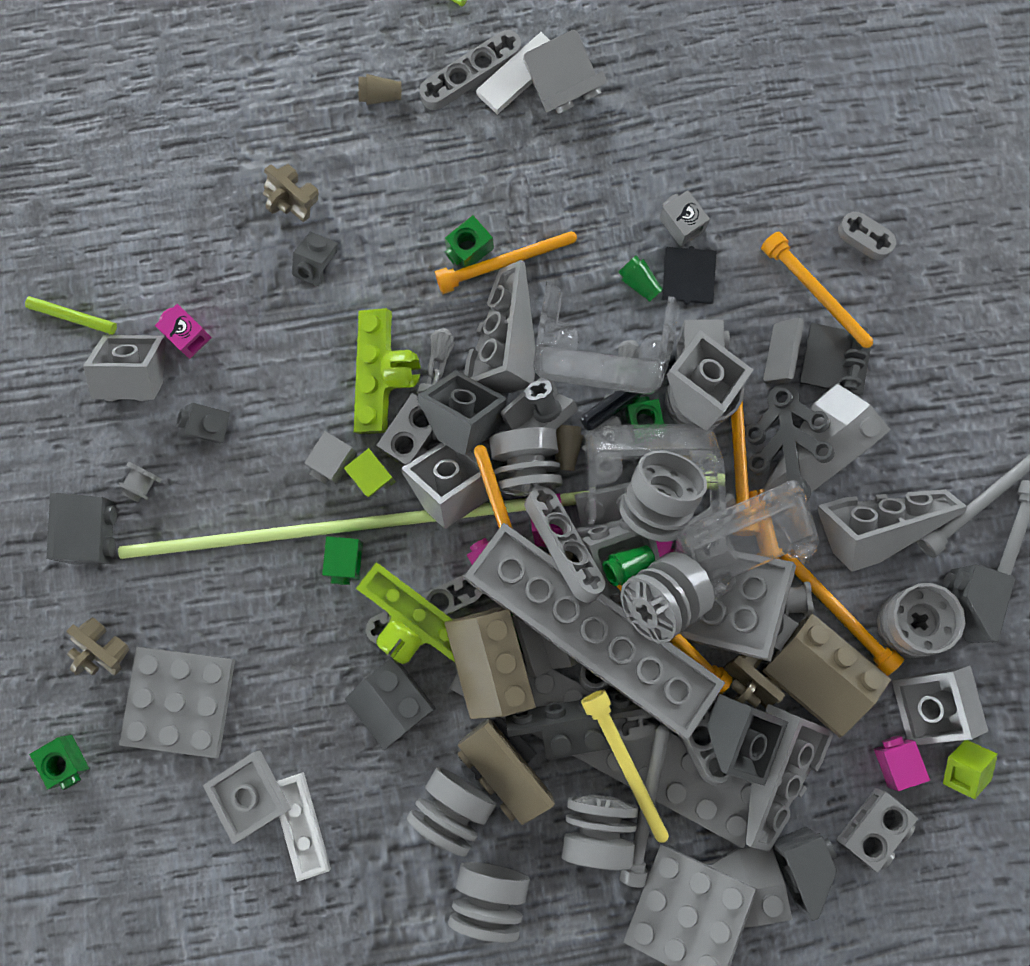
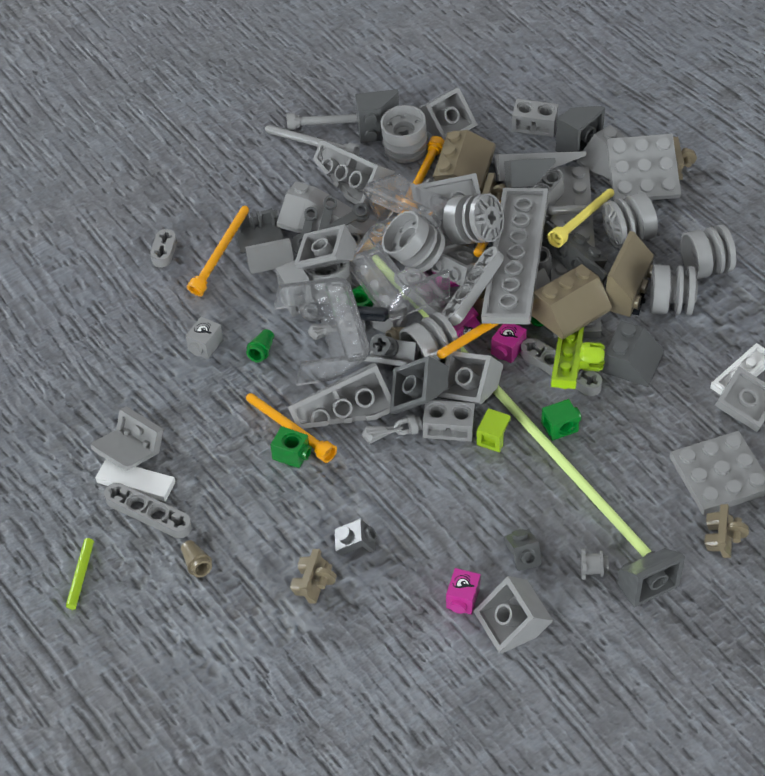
camera: 120 degrees left, 30 degrees down
lime bar [25,296,117,335] -> none
light grey brick [304,431,356,485] -> none
lime plate [353,308,421,434] -> none
green cone [602,545,655,586] -> none
black piece [662,246,717,305] -> none
dark pink brick [874,735,930,791] -> none
lime panel [943,740,998,799] -> none

